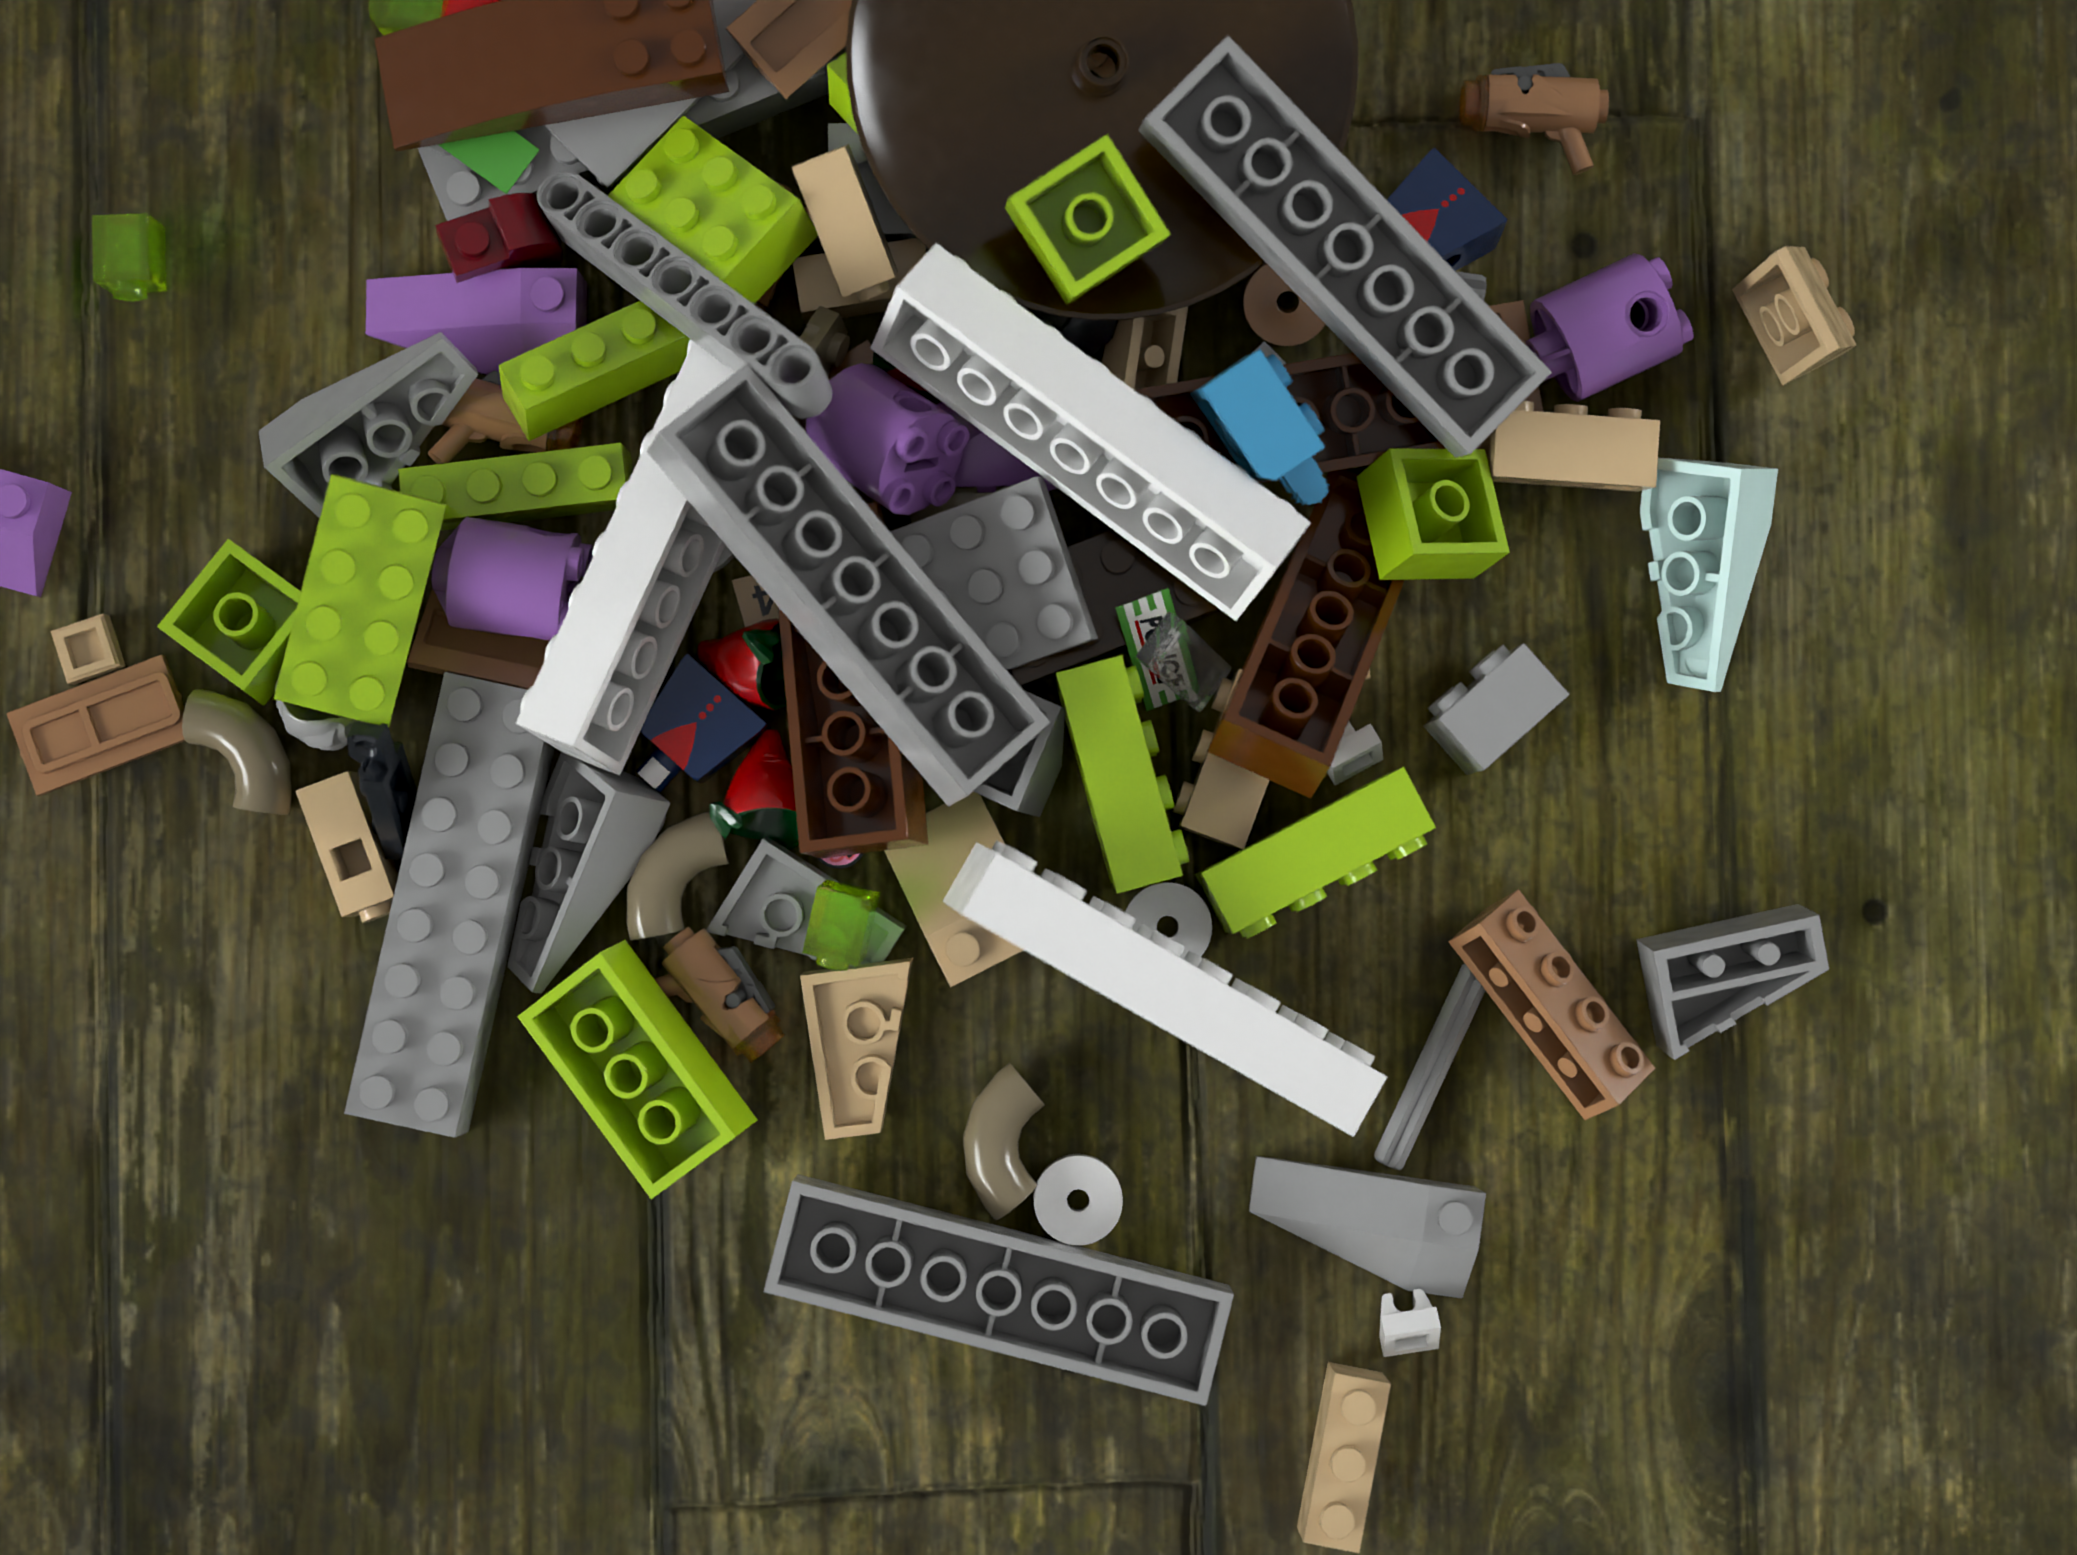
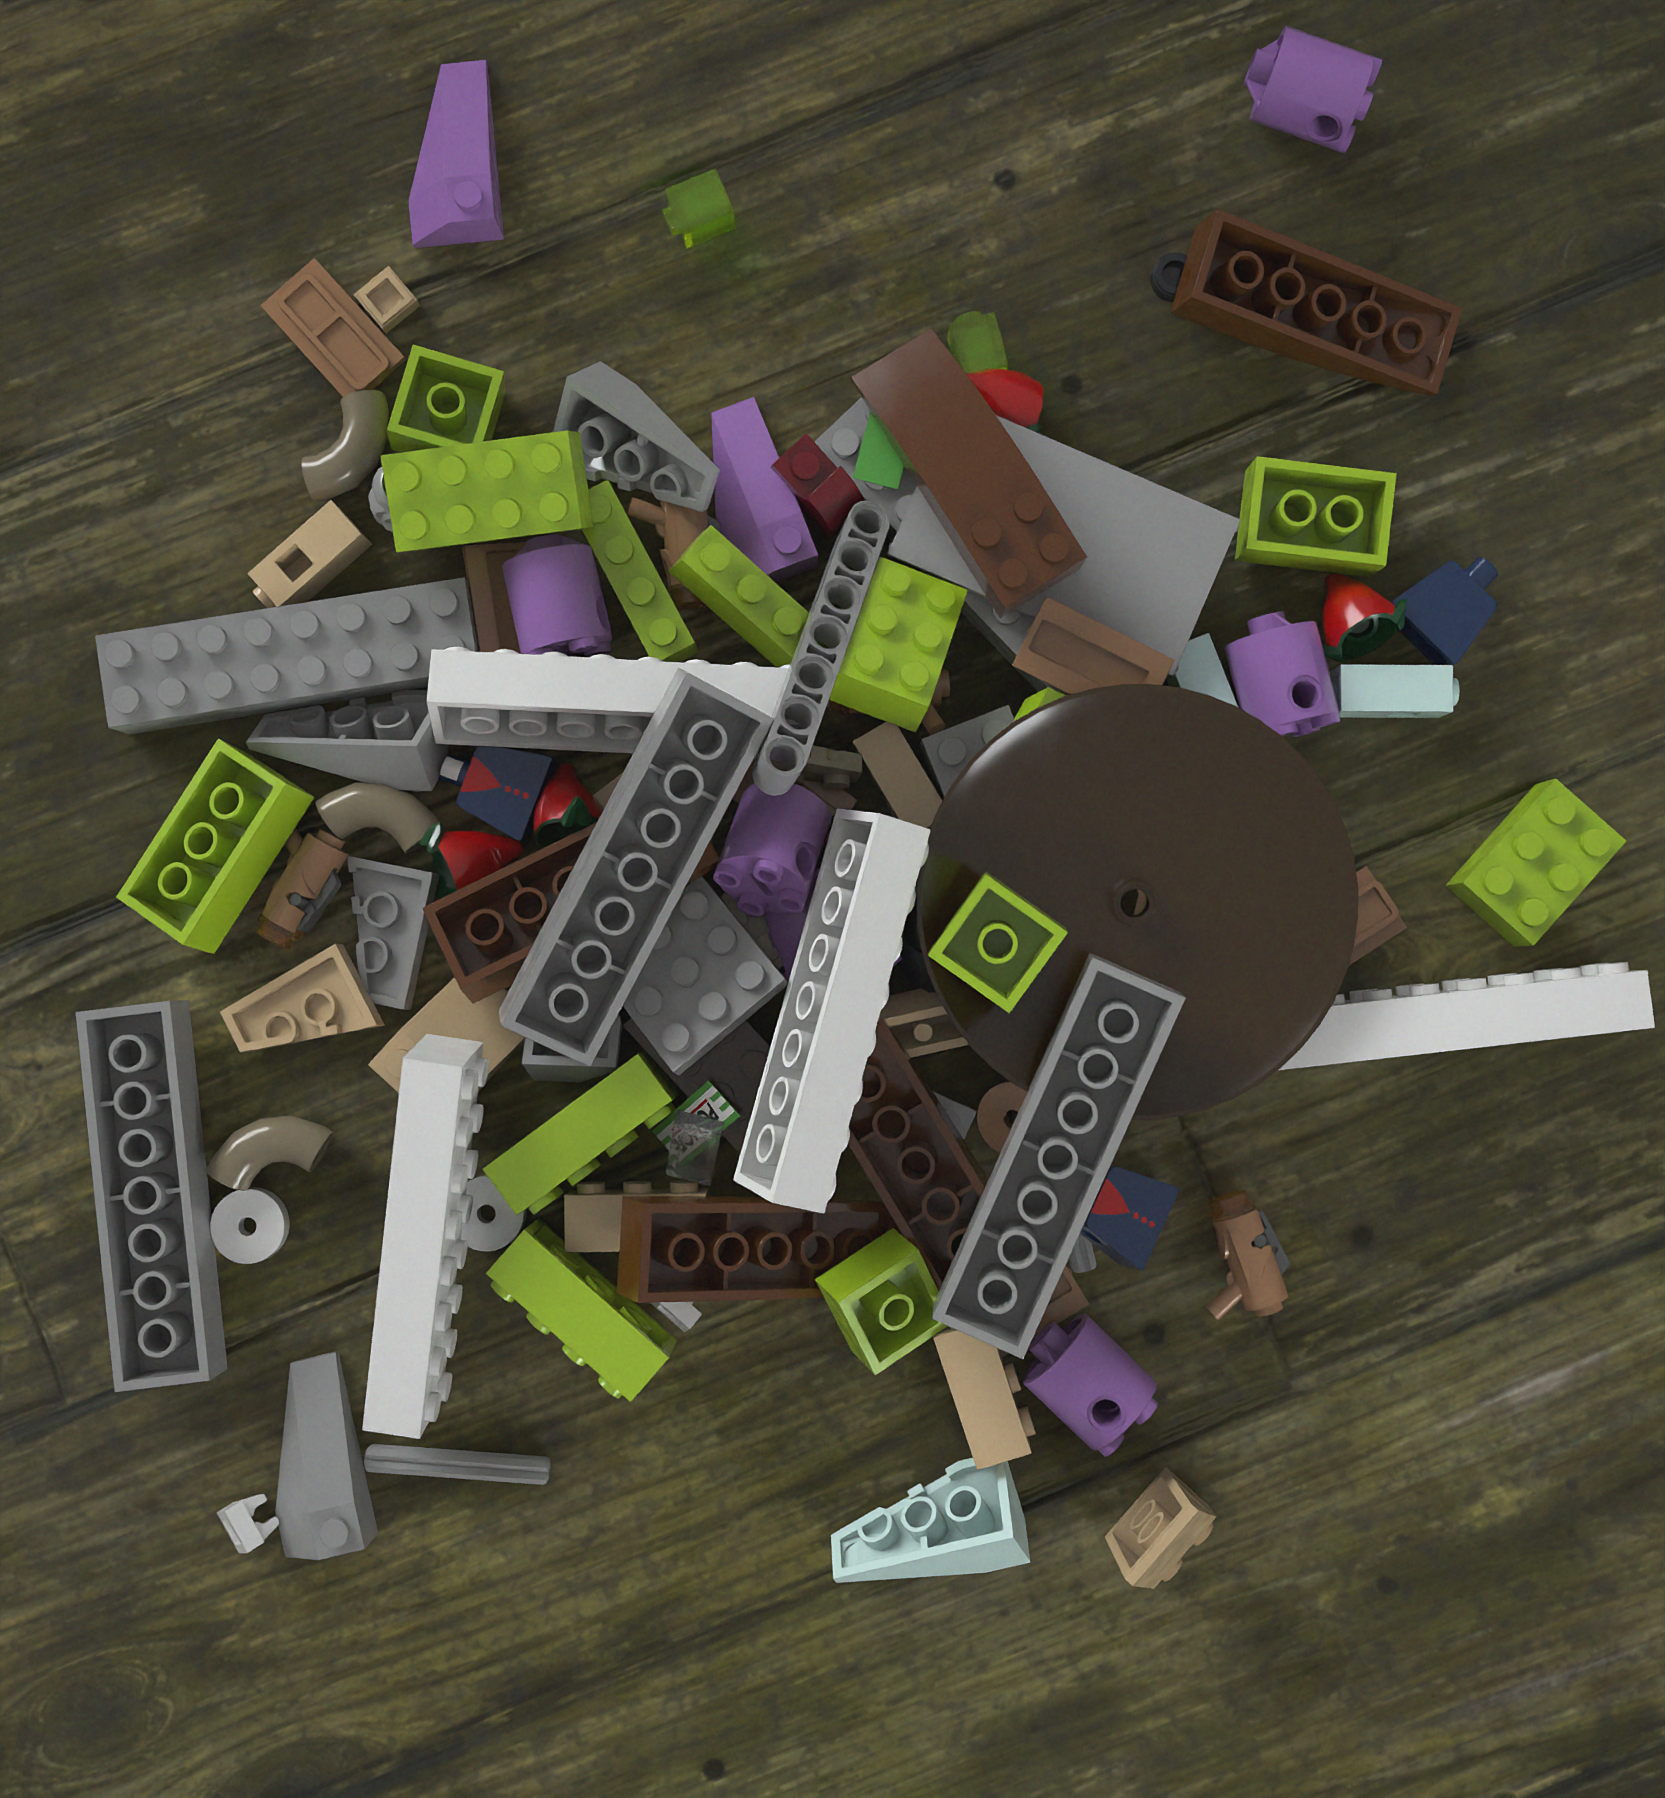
camera: 75 degrees right, 0 degrees up
black hinge [347,721,417,861] -> none
tan brick [792,144,898,302] -> none
clear neon green brick [802,879,880,971] -> none
dark azure hinge [1190,349,1329,506] -> none
tan brick [1297,1362,1391,1553] -> none
light grey brick [1423,643,1570,775] -> none
medium nougat brick [1448,889,1655,1120] -> none
light grey wedge [1636,904,1829,1060] -> none

